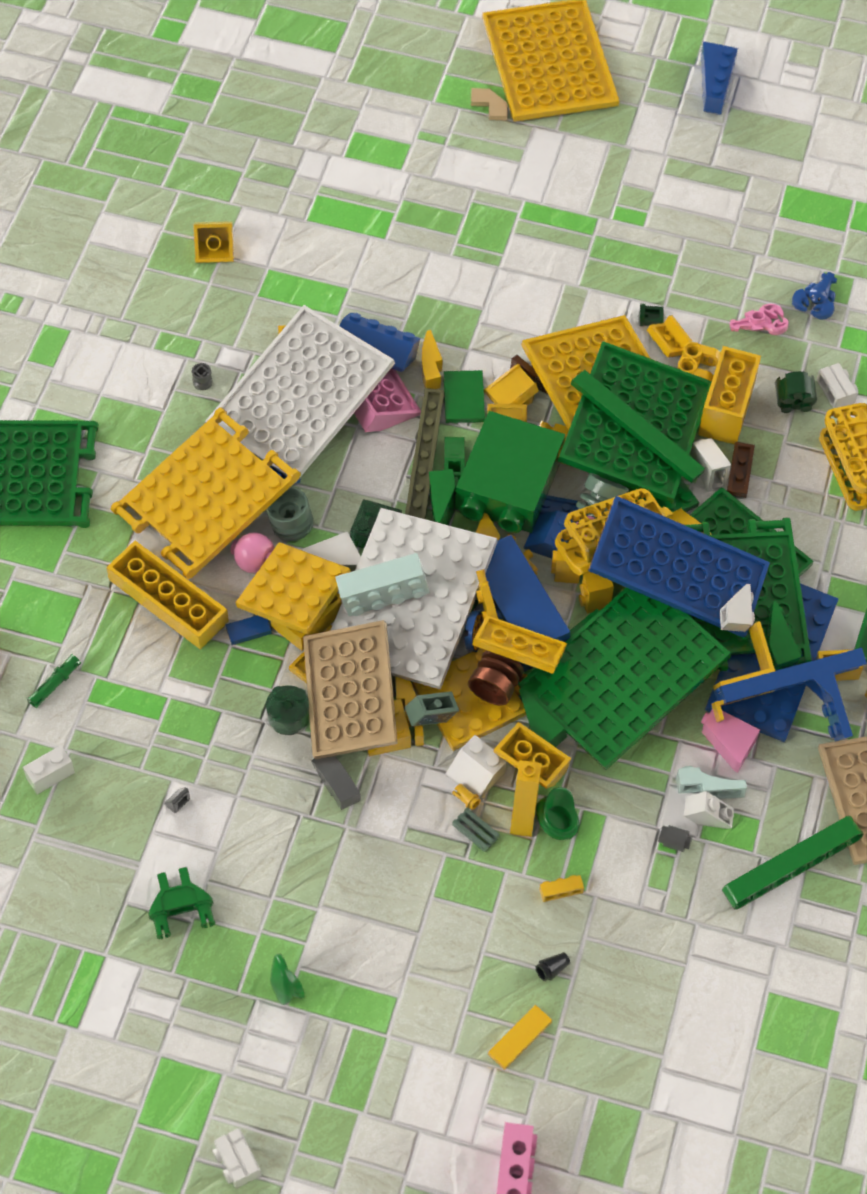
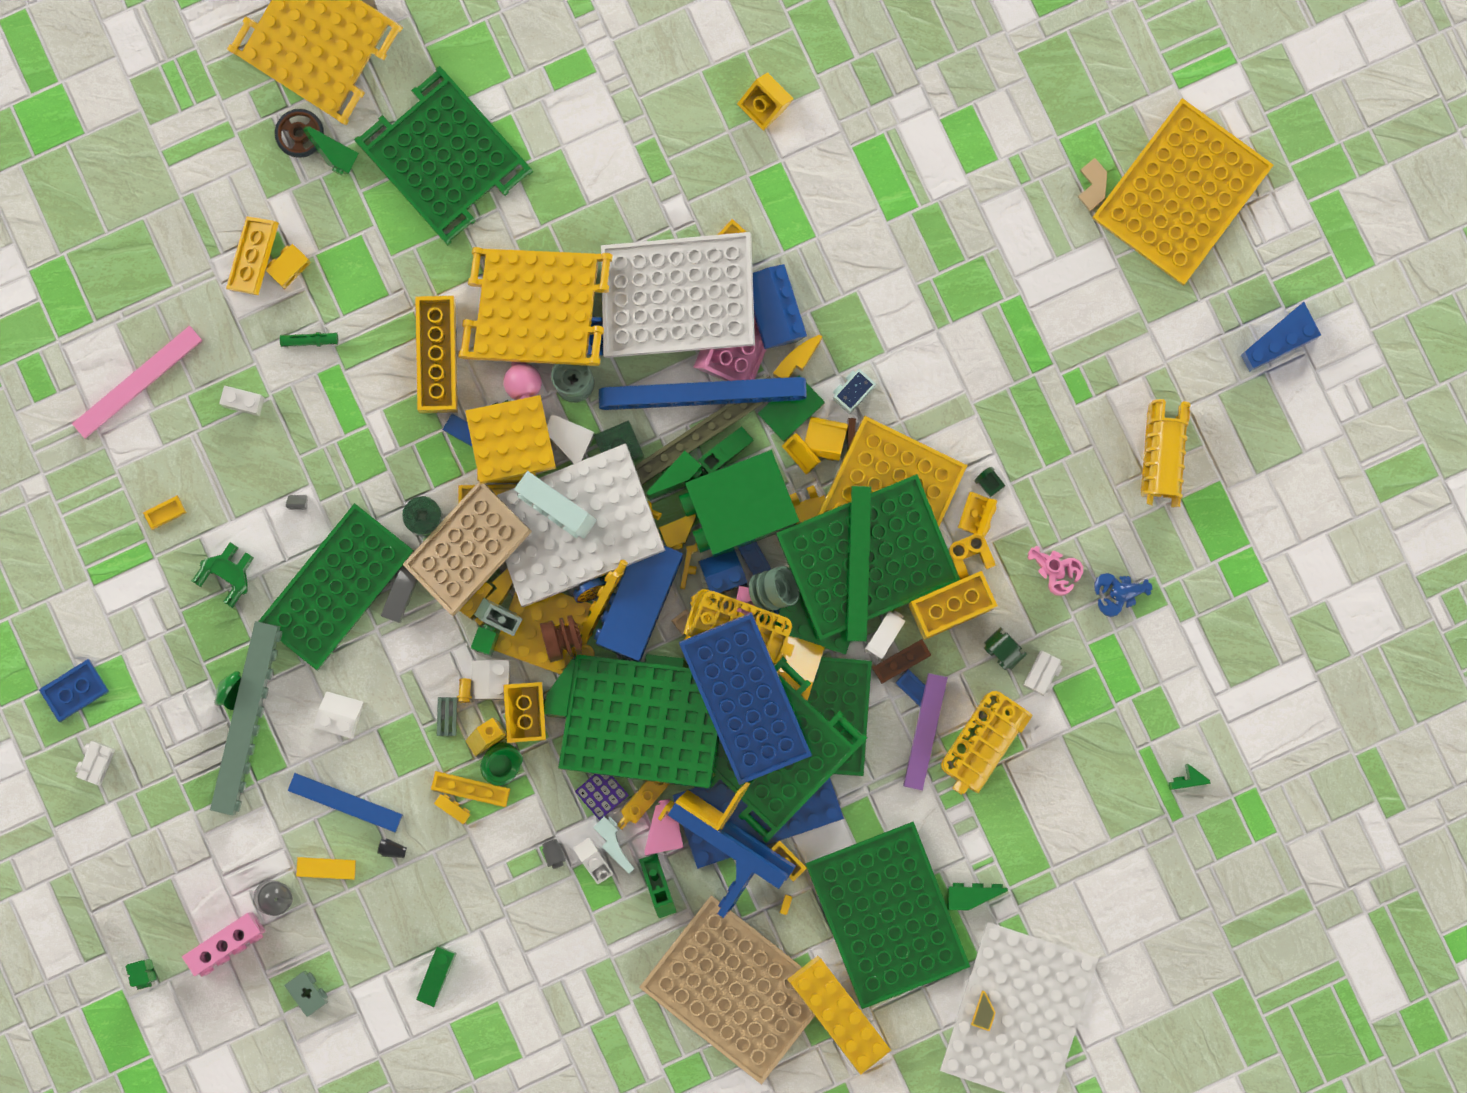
camera: 50 degrees right, 25 degrees up
dark grey wheel [191,363,212,390] -> none
yellow tile [472,615,567,674] -> none
white slope [720,584,755,632] -> none
green beam [722,816,864,910] -> none
green slope [766,600,802,671] -> none
none -> blue tile [39,659,109,722]
none -> yellow tile [143,495,187,530]
none -> sand green brick [210,621,282,816]
none -> dark grey helmet [254,880,293,916]
none -> green plate [259,503,414,671]
none -> sand green brick [284,971,328,1017]
none -> blue tile [288,773,403,833]
none -> white slope [313,692,364,739]
none -> green slope [416,946,457,1007]
none -> yellow tile [431,771,511,807]
none -> green brick [471,625,499,657]
none -> tile [575,774,629,821]
none -> blue beam [599,377,807,410]
none -> yellow plate [617,781,669,830]
none -> green slope [639,853,677,918]
none -> tan tile [671,609,689,636]
none -> brick [833,369,876,414]
none -> blue tile [895,669,925,707]
none -> medium lavender tile [903,673,948,791]
none -> yellow piece [1141,399,1191,508]

